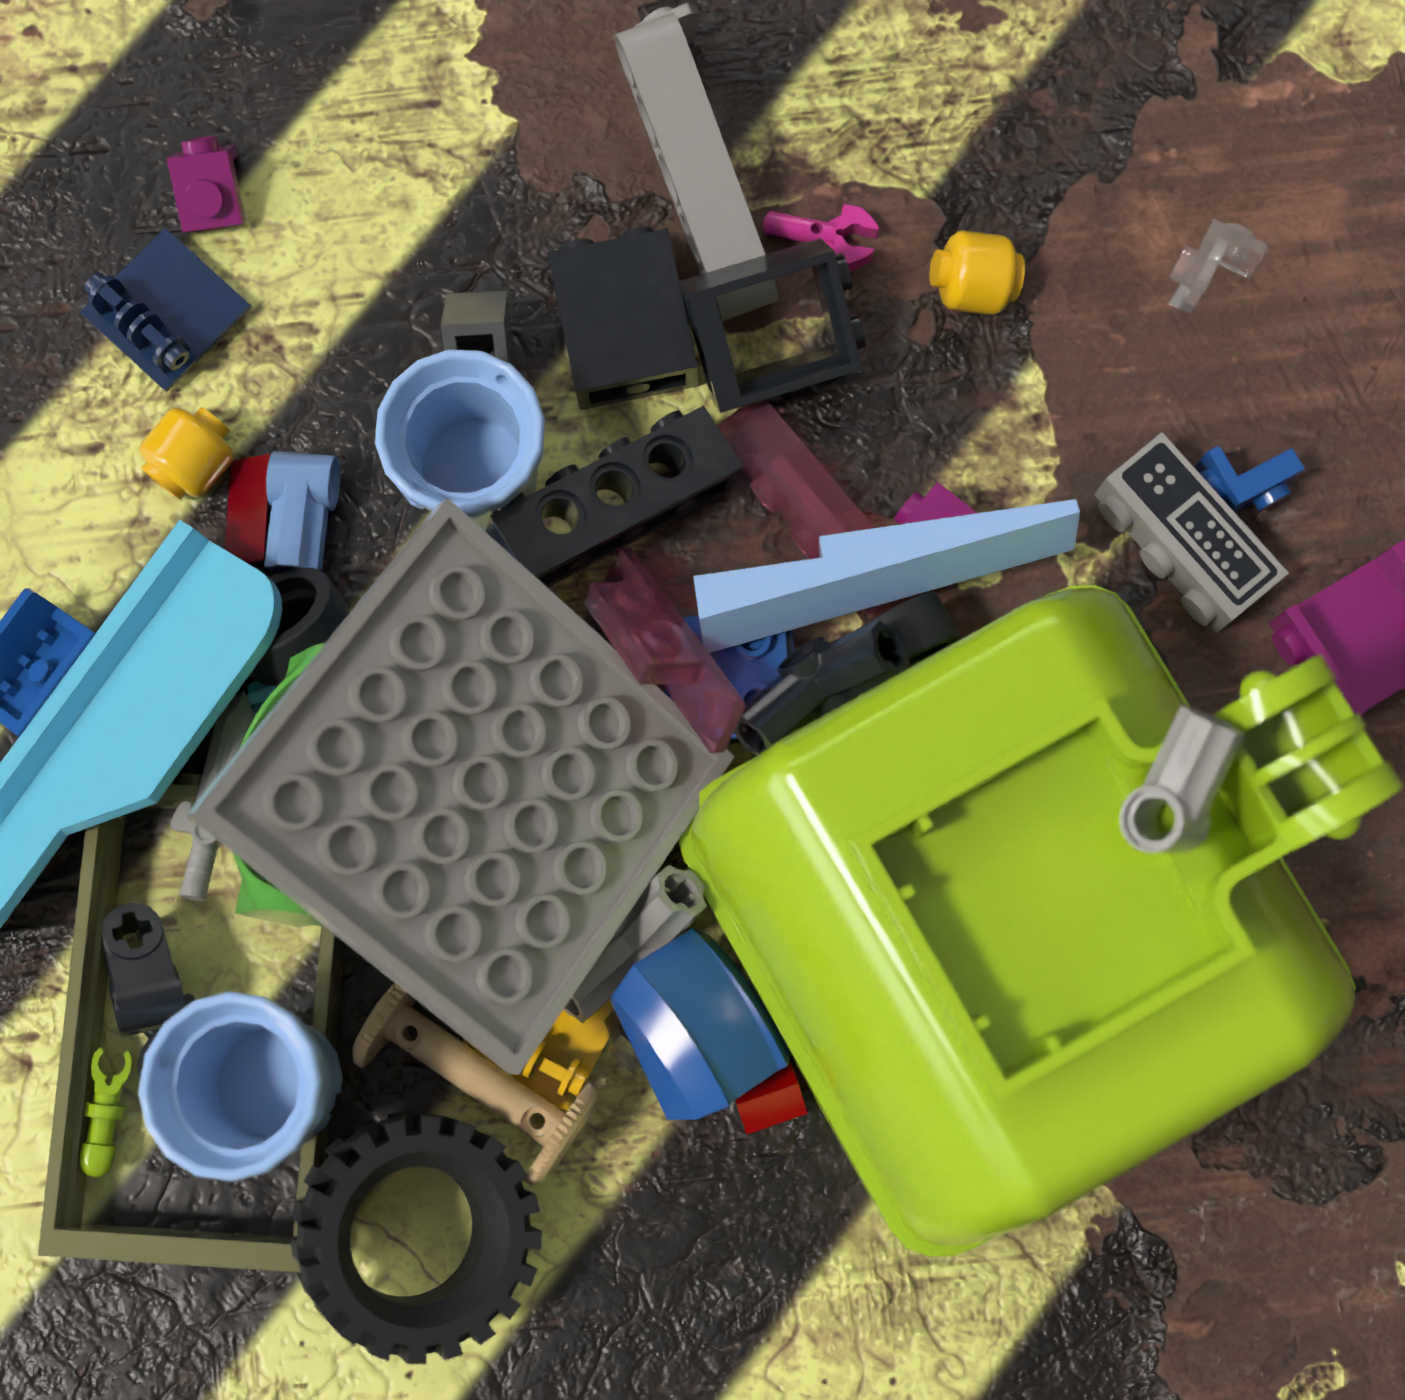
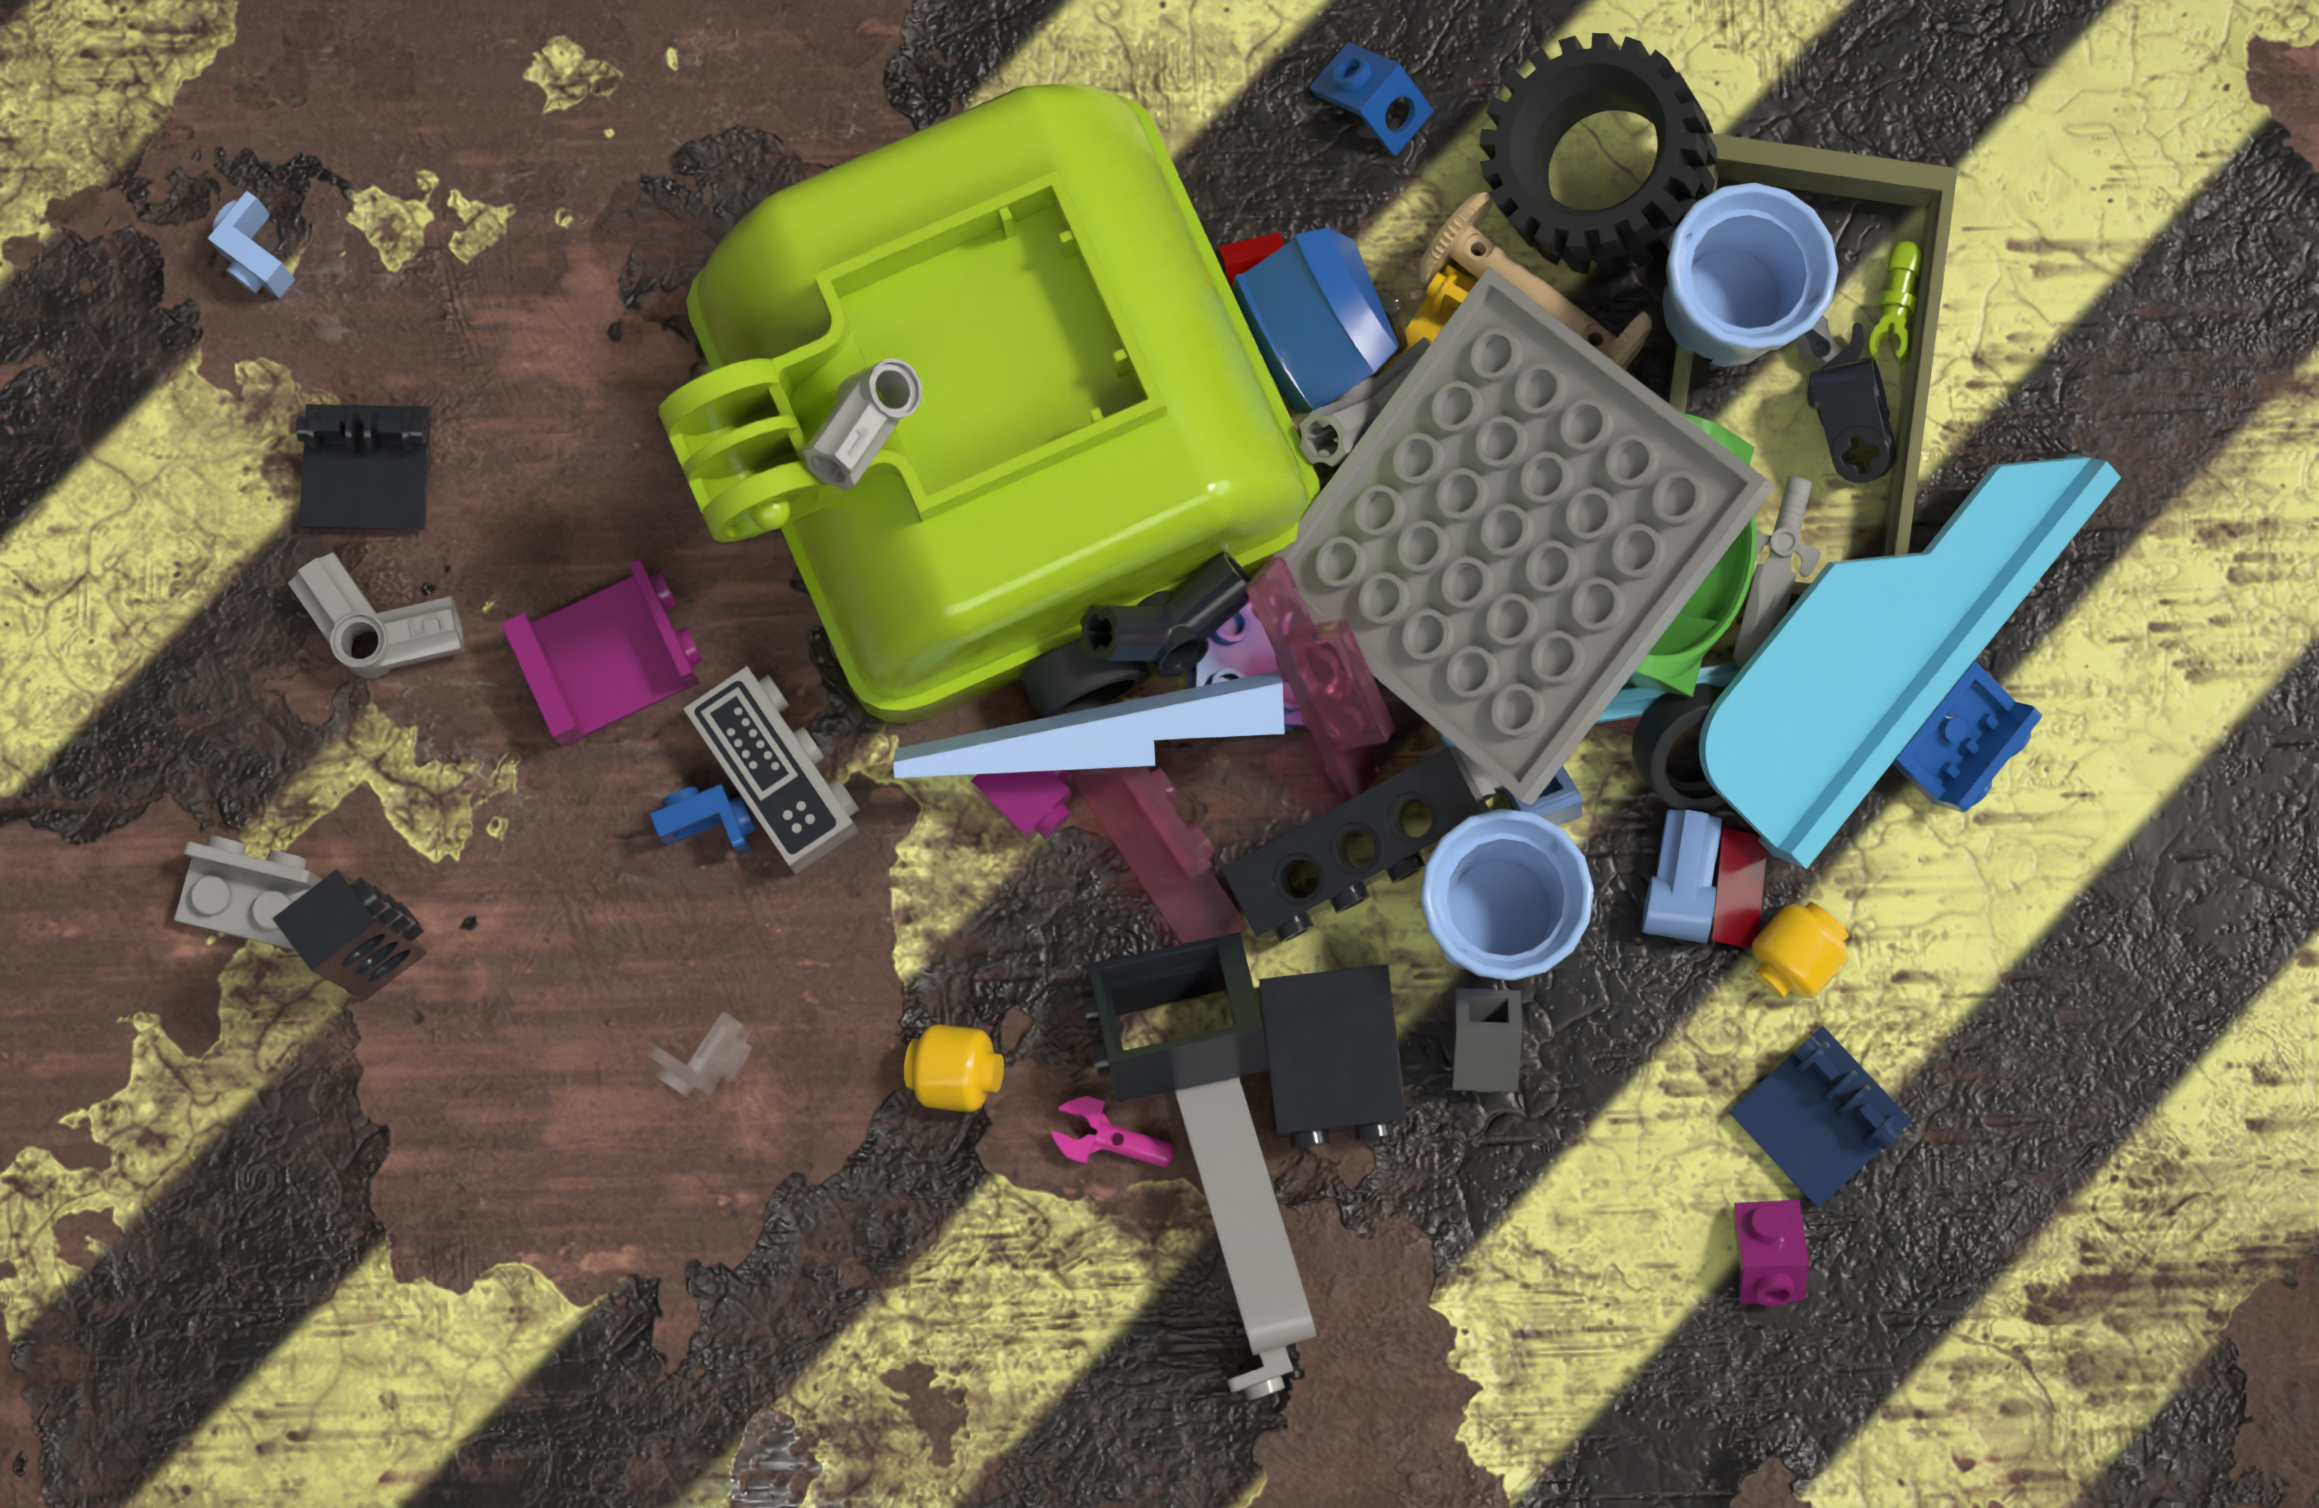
camera: 170 degrees left, 0 degrees up
none -> blue bracket [1310,42,1434,156]

